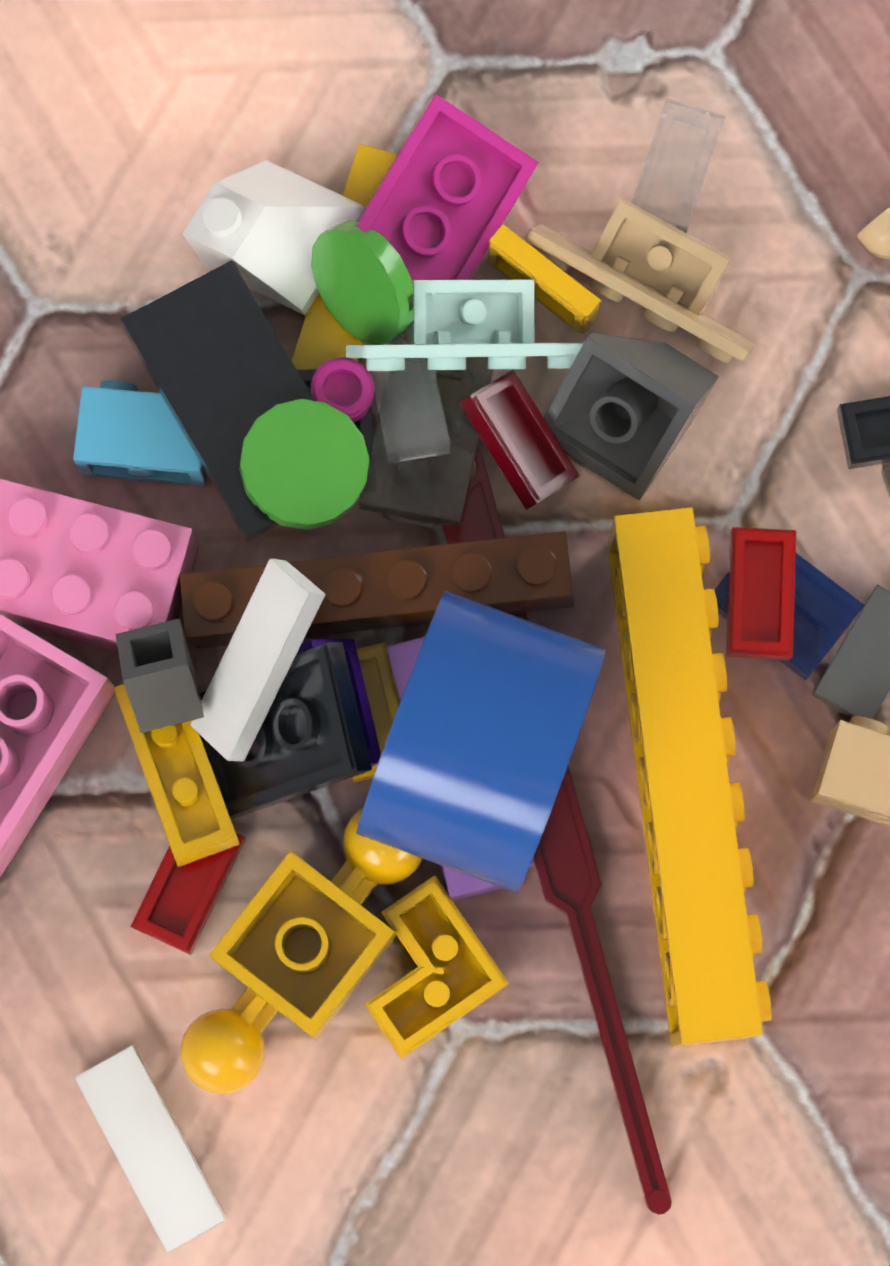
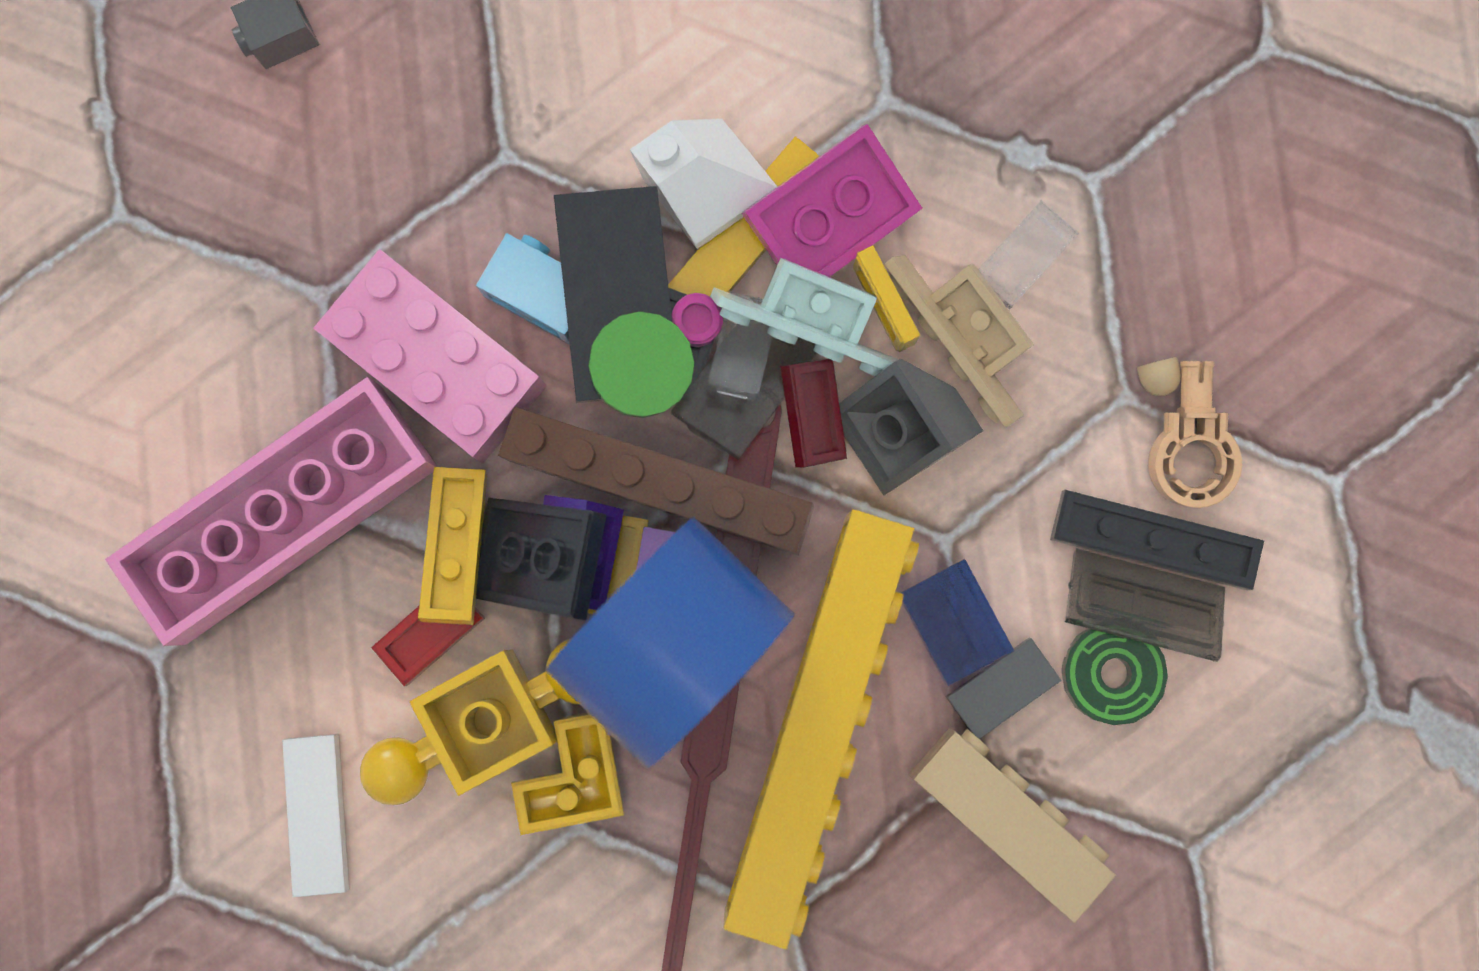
camera: 25 degrees right, 5 degrees up
dark grey brick [115,619,204,733] -> none
white tile [190,559,326,761] -> none
bright green tile [311,220,415,345] -> none
red tile [726,527,796,660] -> none

